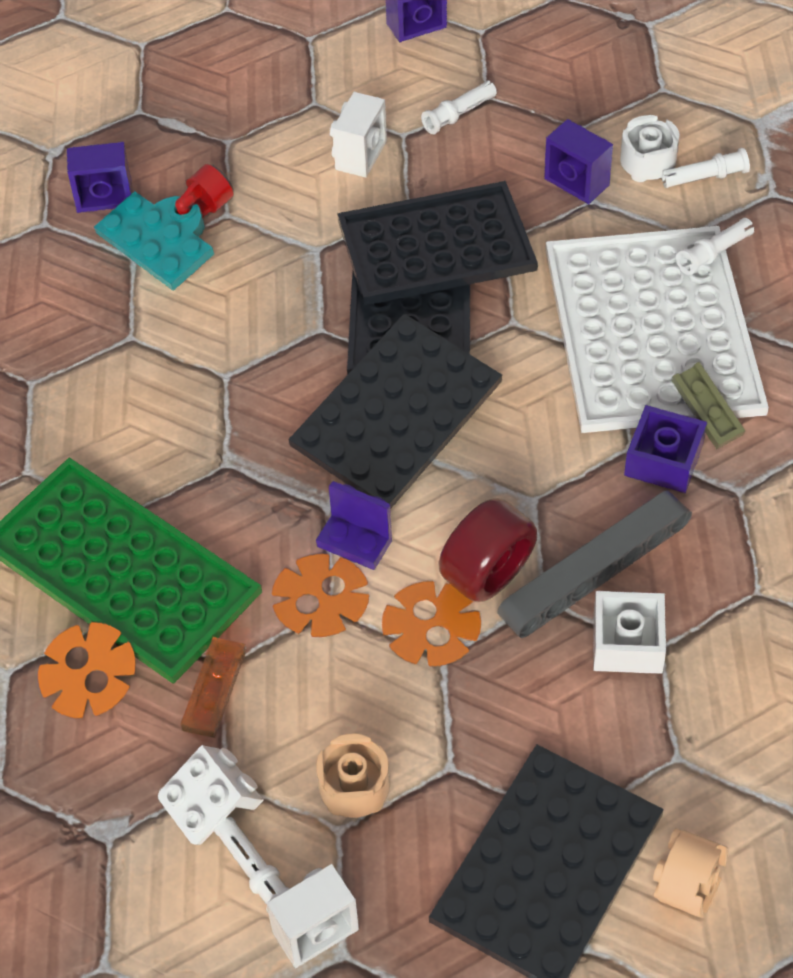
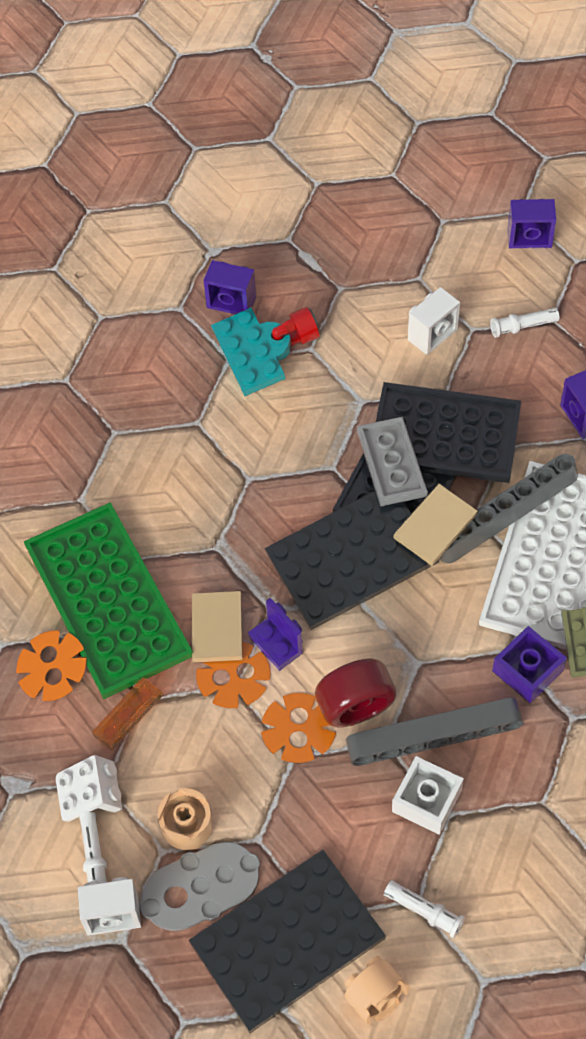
camera: 25 degrees right, 5 degrees up
none -> light grey piece [140,842,260,931]
none -> tan tile [192,591,243,662]
none -> light grey tile [357,417,427,506]
none -> white pin [384,880,465,939]
none -> tan tile [394,484,478,566]
none -> dark grey beam [440,454,578,563]

